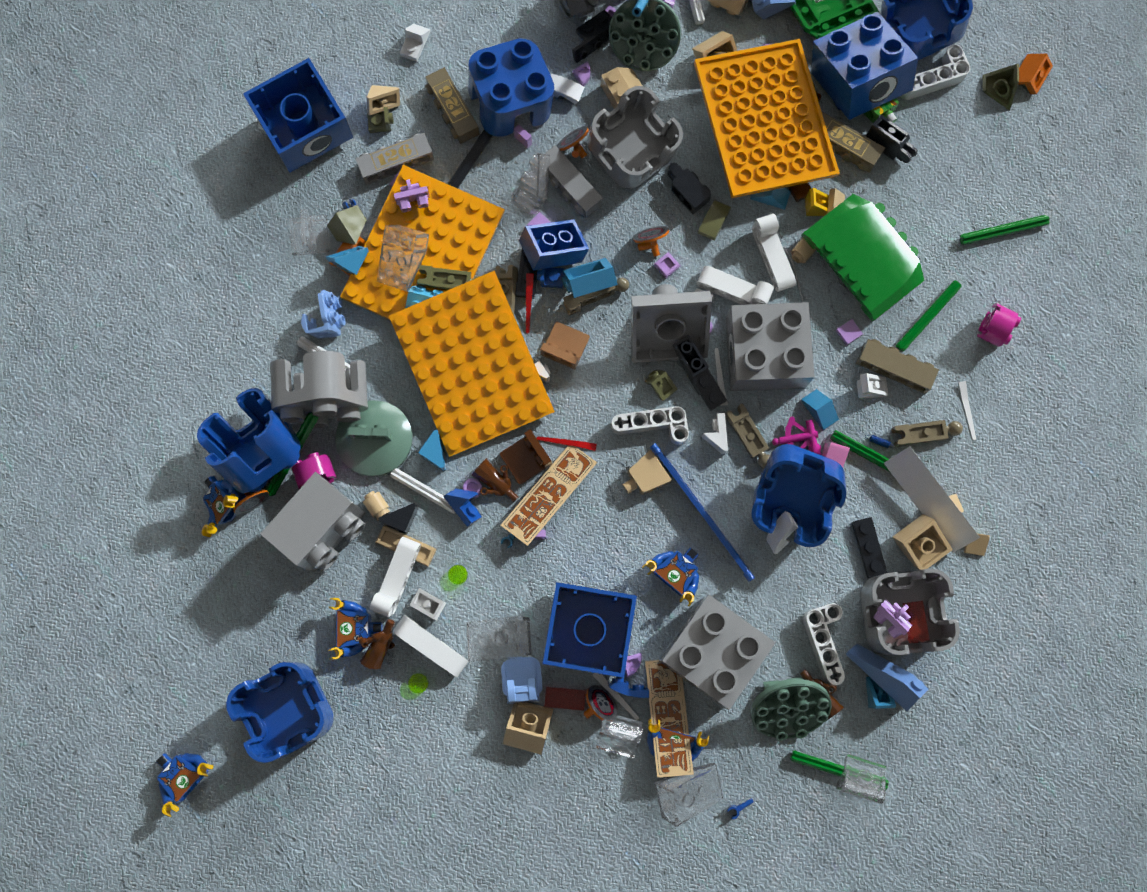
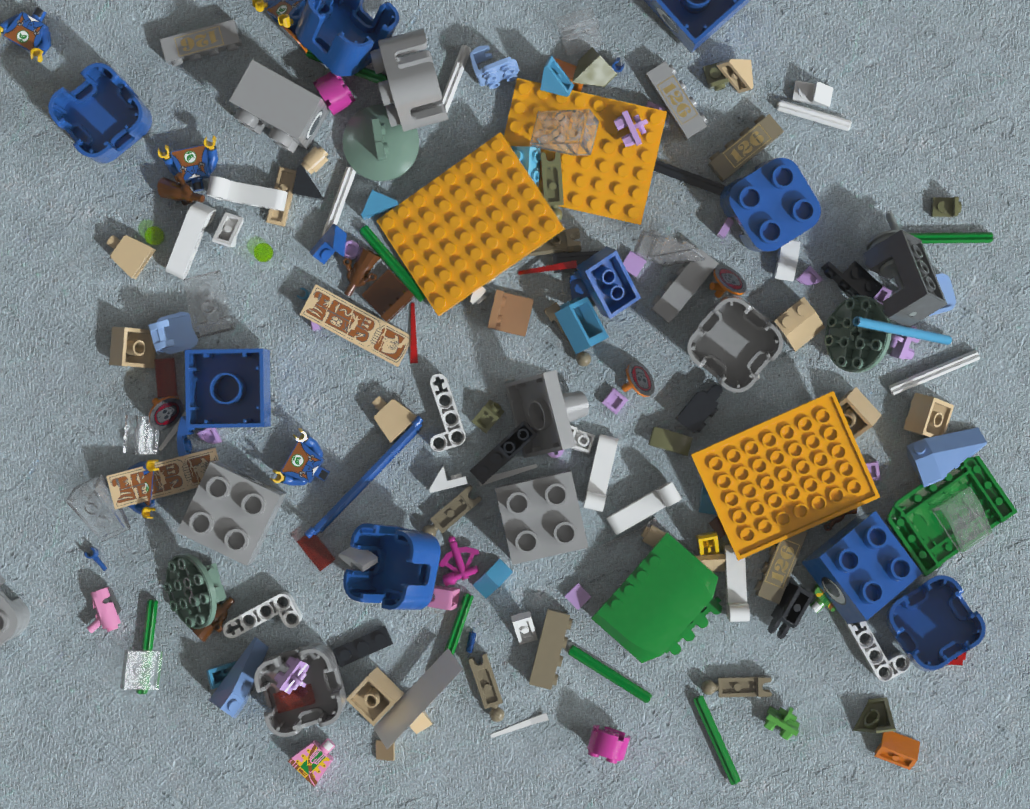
camera: 80 degrees right, 10 degrees up
none -> bright pink piece [87,587,122,633]
none -> tan torso [106,235,156,279]
none -> light grey brick [160,19,243,66]
none -> torso [288,738,335,786]
none -> clear red tile [297,535,336,571]
none -> green axle [359,225,426,302]
none -> dark tan plate [701,675,772,697]
none -> white beam [724,545,750,622]
none -> bright green hips [764,706,800,740]
none -> white axle [777,100,852,131]

